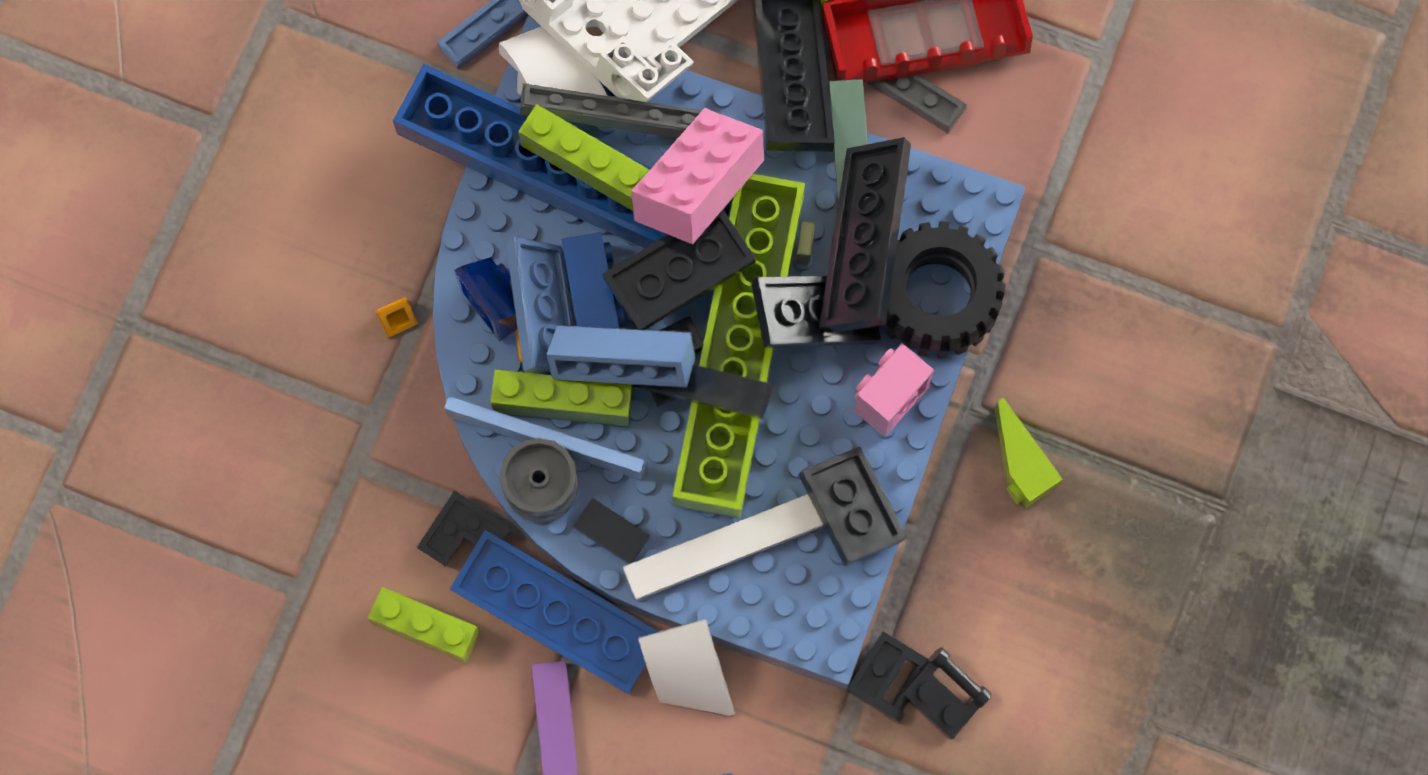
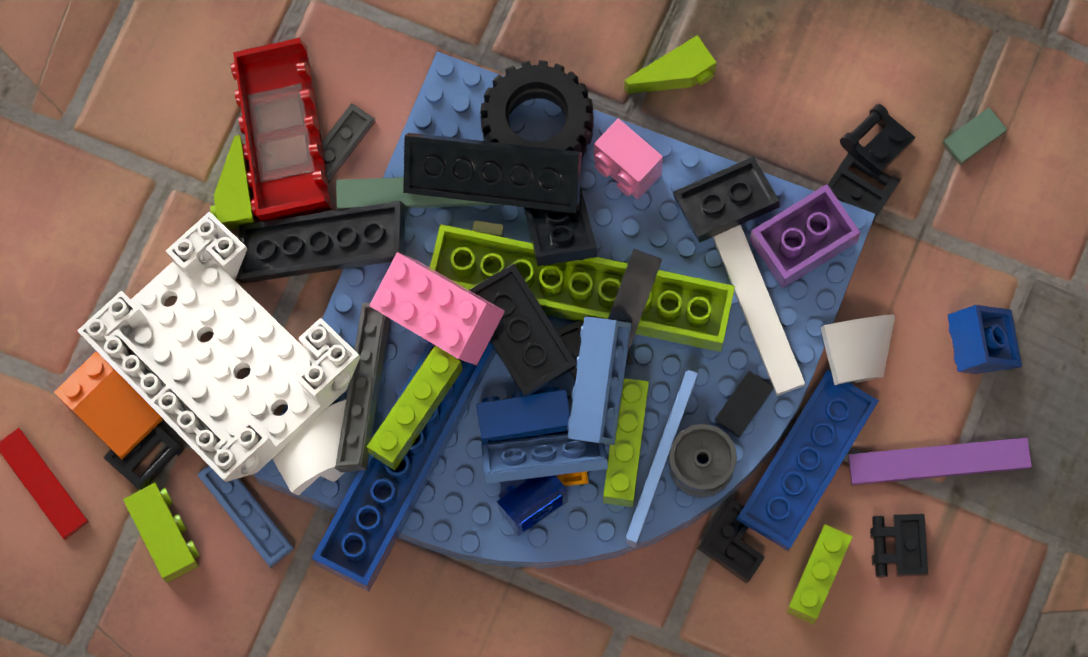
camera: 85 degrees left, 0 degrees up
light orange slope [375,296,418,338] -> none
none -> medium lavender brick [750,184,861,289]
none -> black plate [870,514,928,578]

